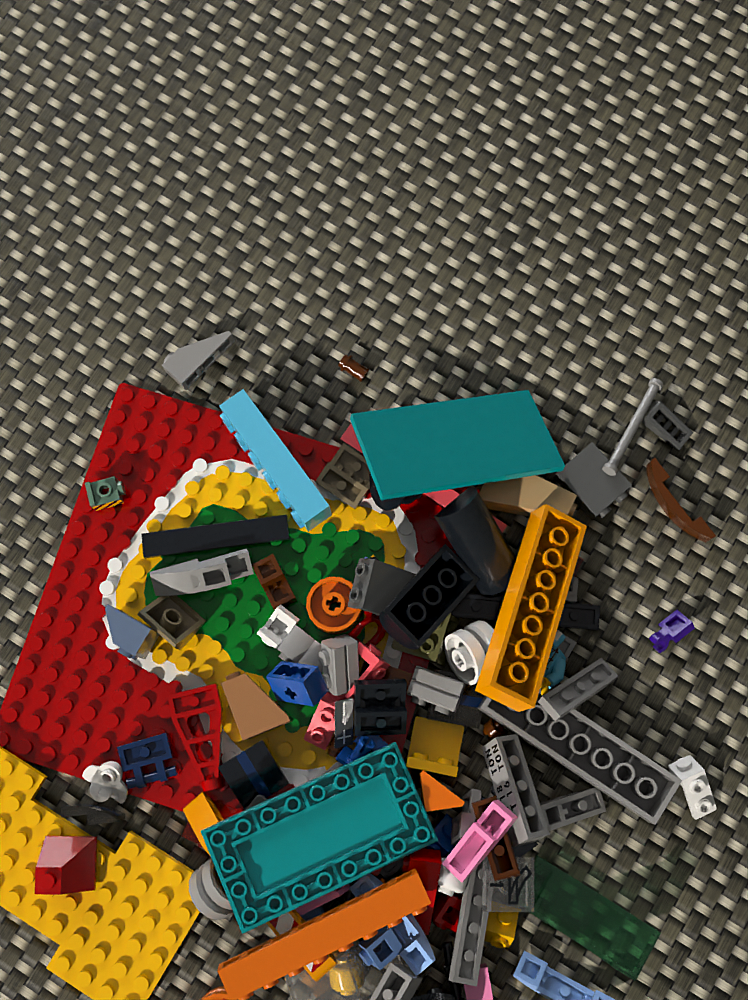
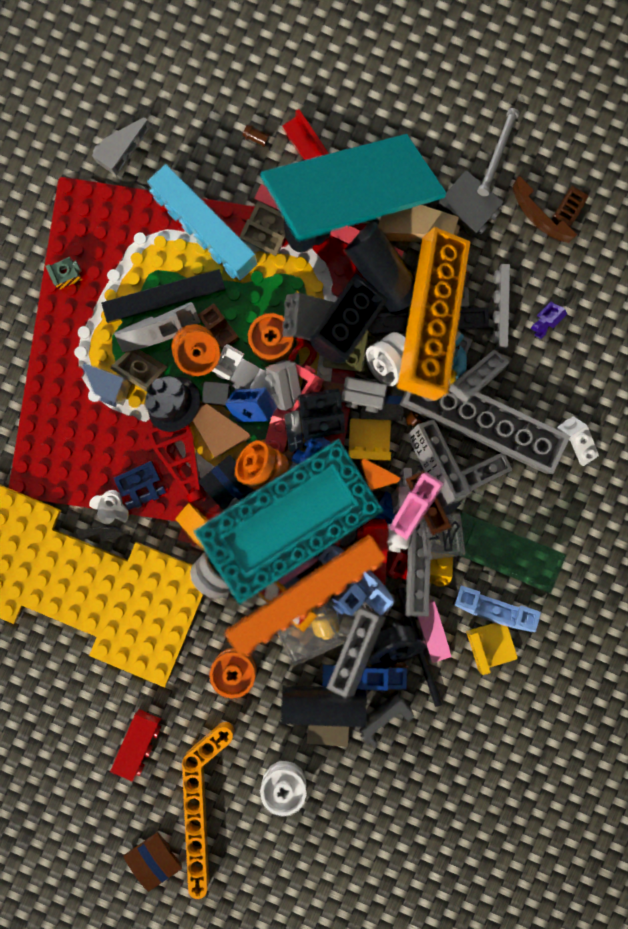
camera: 15 degrees left, 10 degrees up
red slope [34,835,98,895] -> none
dark grey slope [641,400,694,451] -> none
none -> black piece [144,377,201,432]
none -> orange wheel [171,324,220,376]
none -> dark grey panel [202,382,231,406]
none -> orange wheel [235,440,288,490]
none -> red panel [282,109,329,161]
none -> light grey plate [493,264,510,349]
none -> reddish brown slope [551,186,589,227]

